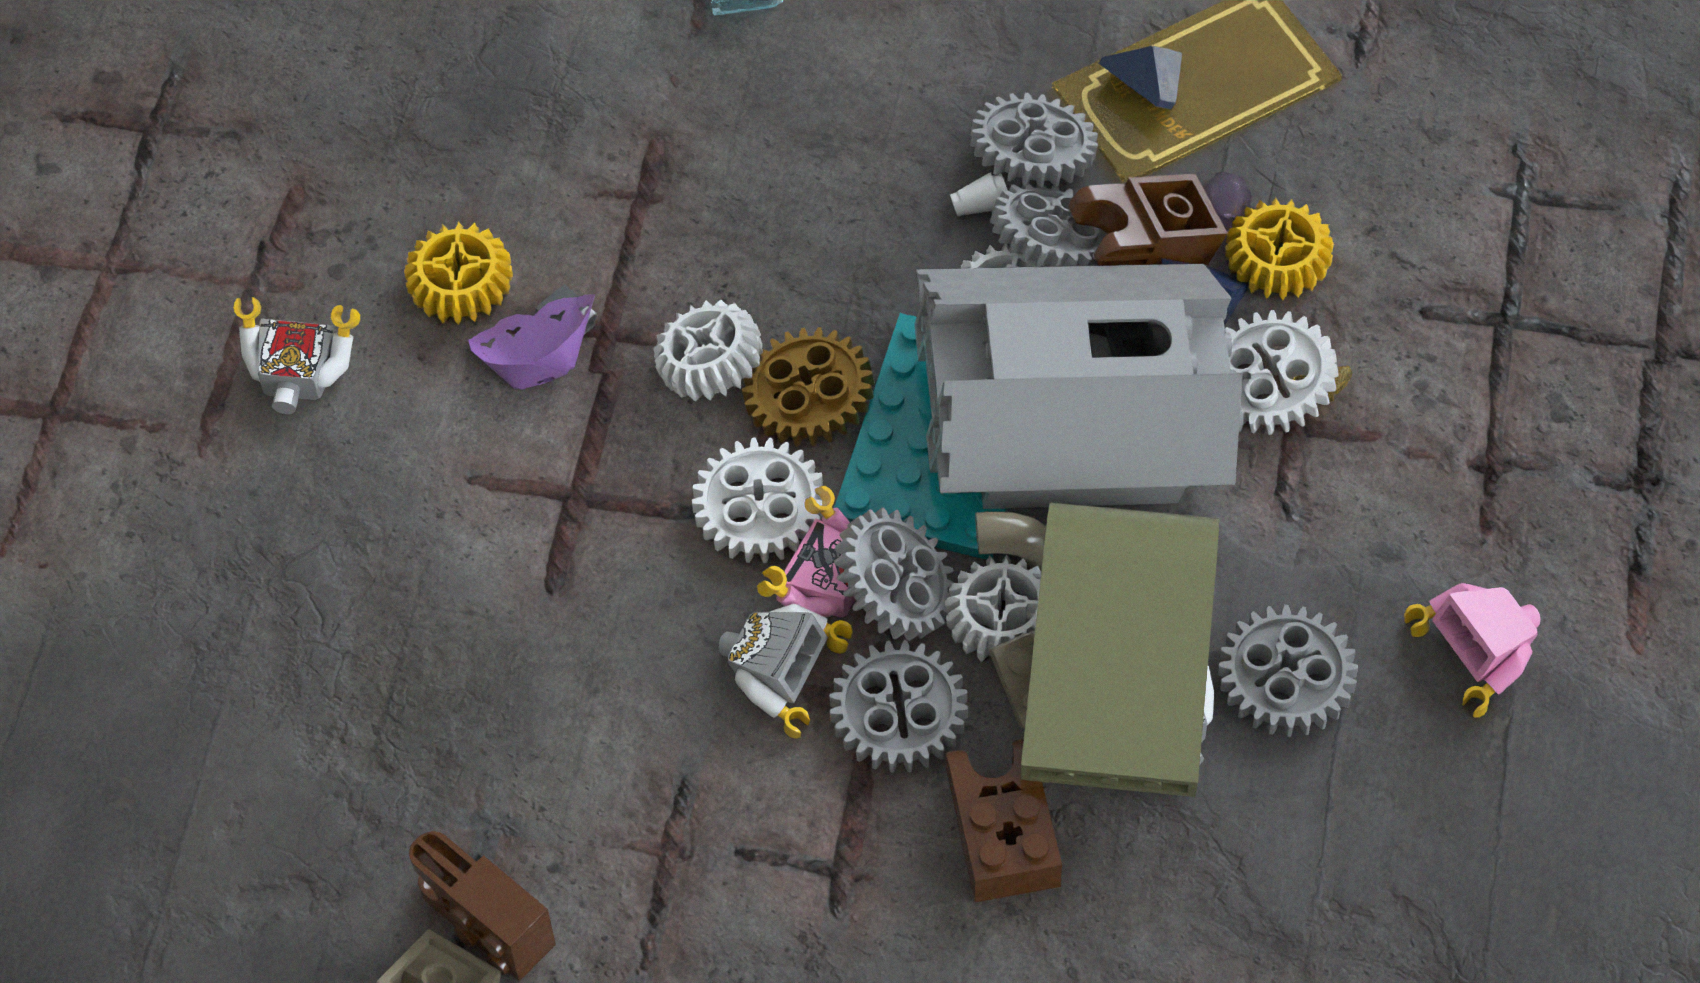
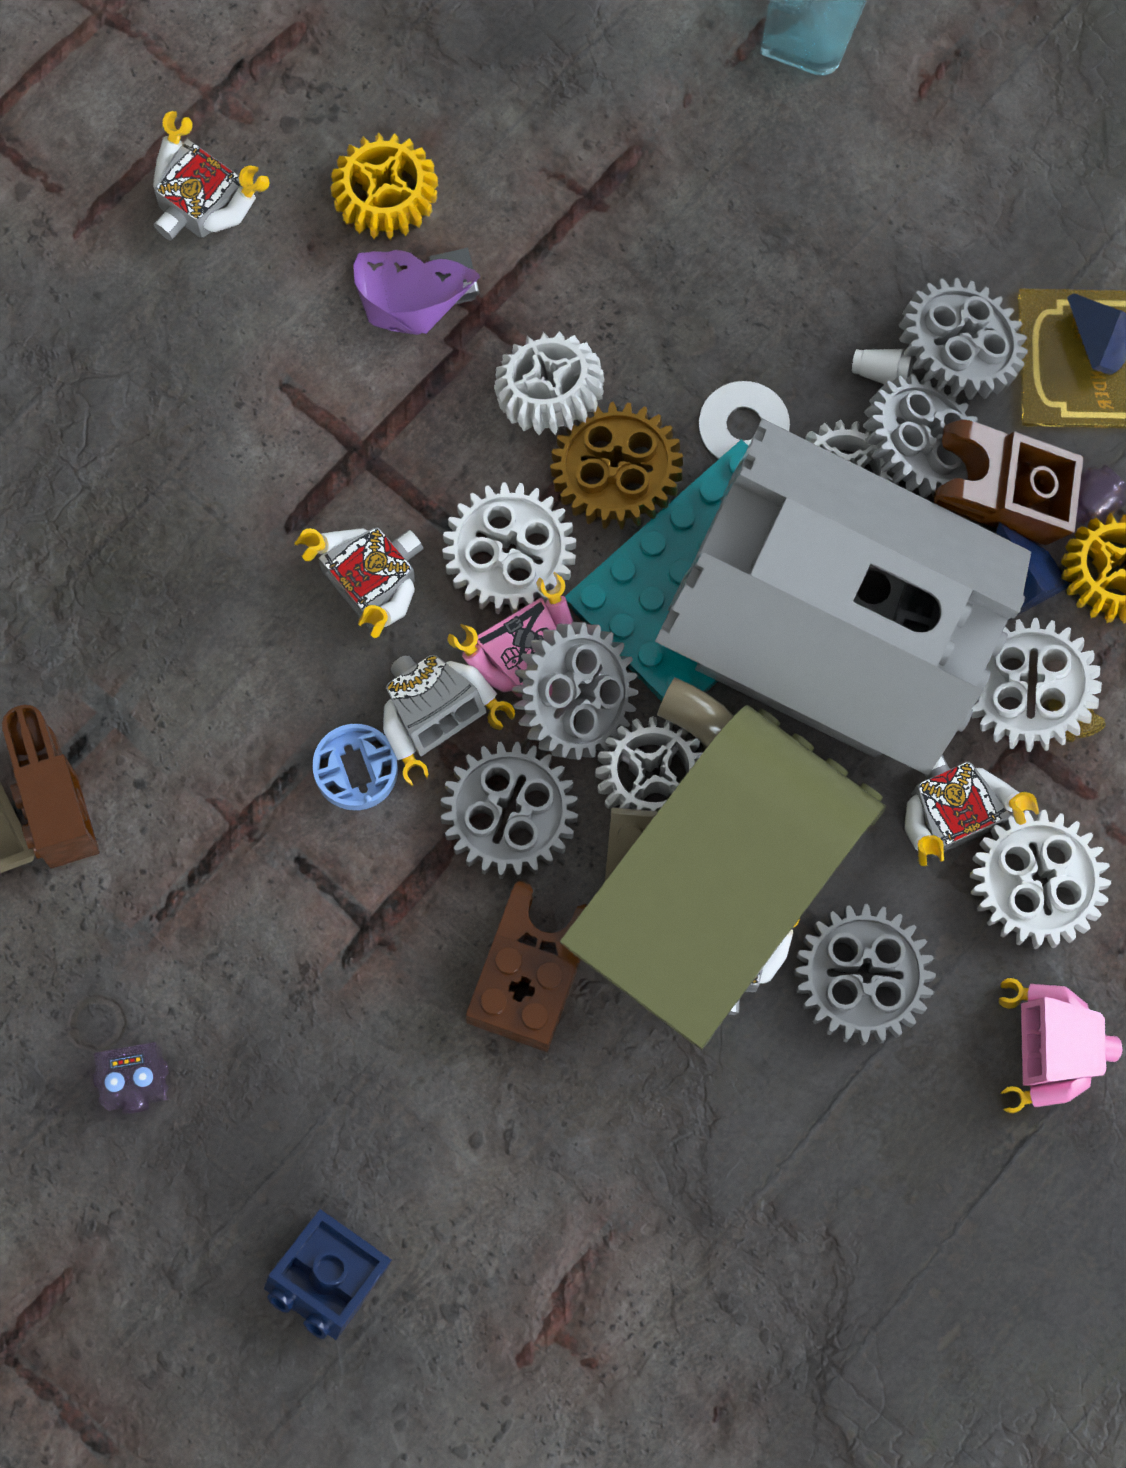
camera: 25 degrees right, 15 degrees up
none -> torso [294,527,423,638]
none -> light blue piece [313,724,398,810]
none -> white gear [699,381,790,459]
none -> torso [904,755,1039,866]
none -> white gear [970,810,1111,949]

